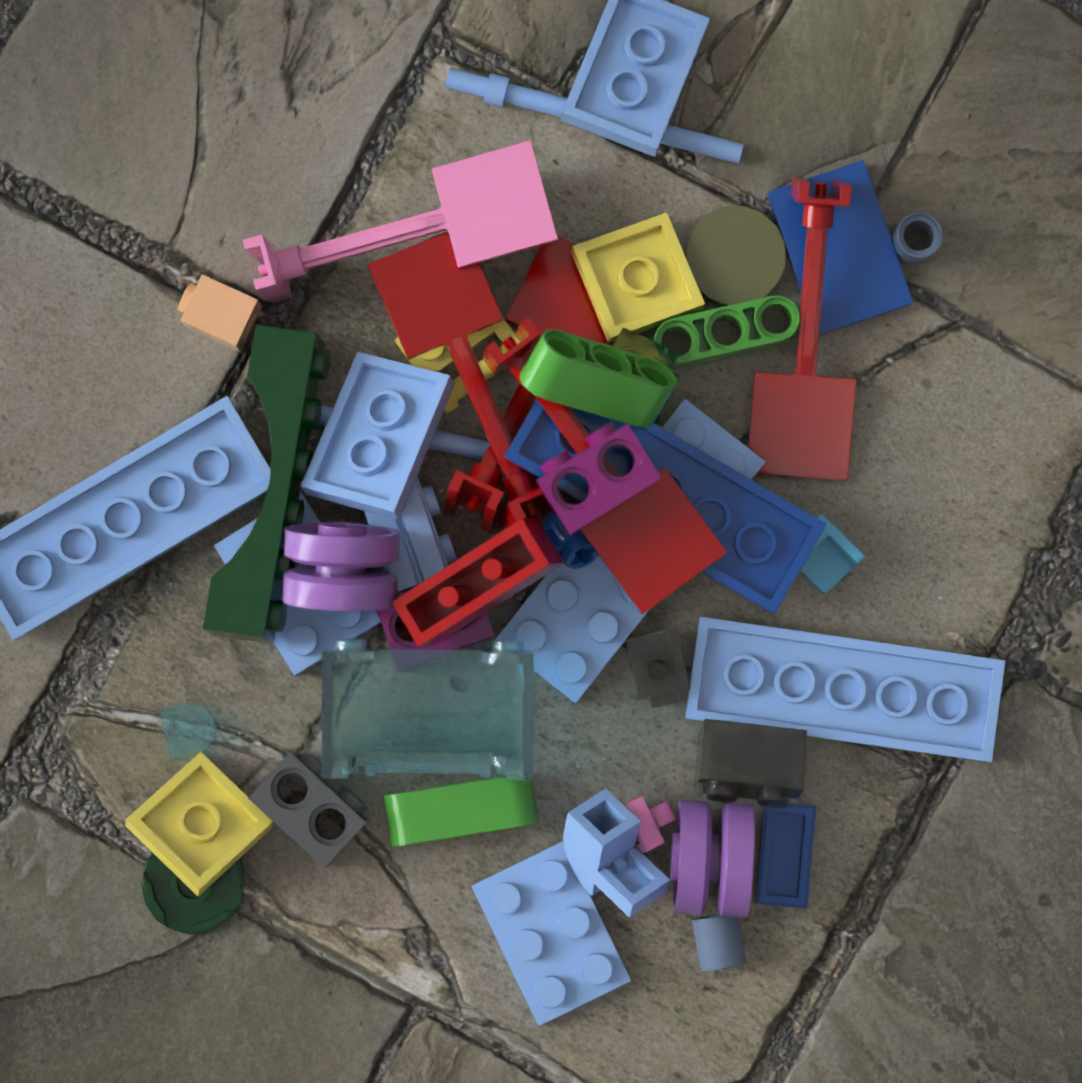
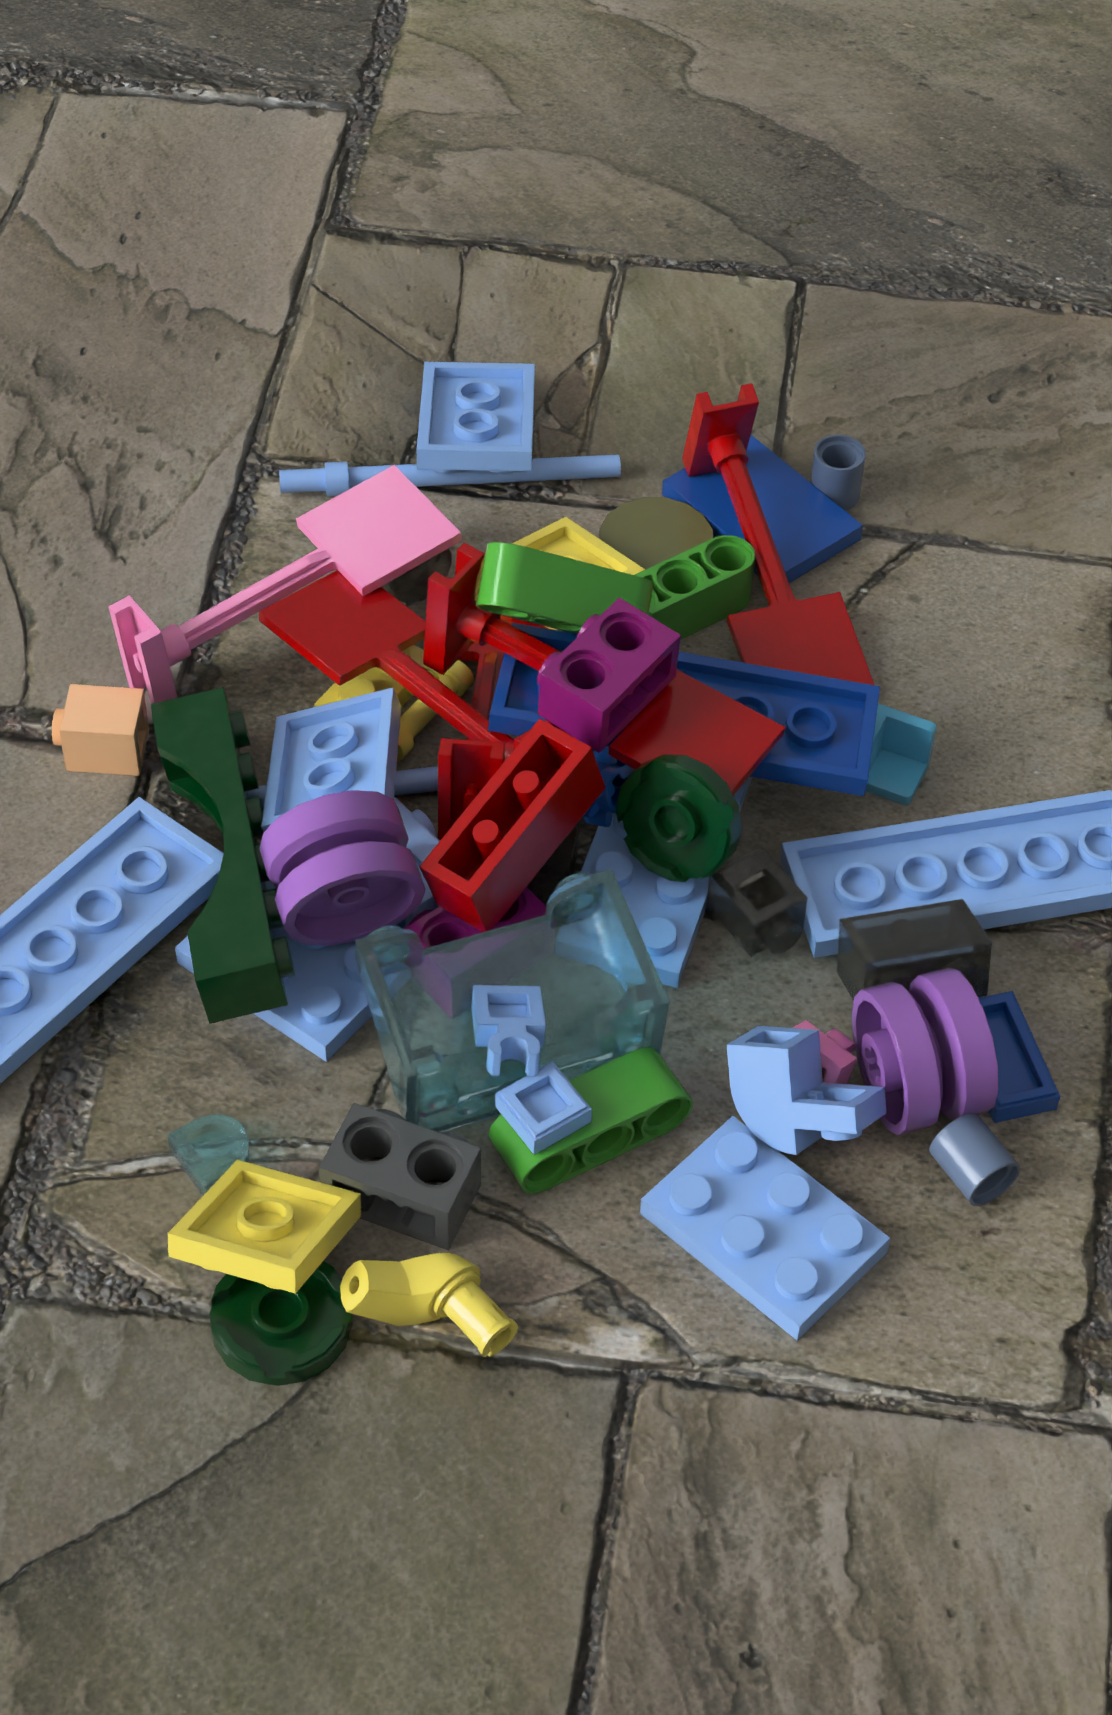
camera: 20 degrees left, 35 degrees down
none -> light yellow arm [340,1253,518,1357]
none -> light blue plate [471,985,546,1076]
none -> light blue tile [495,1061,592,1155]
none -> dark green tile [616,754,742,882]

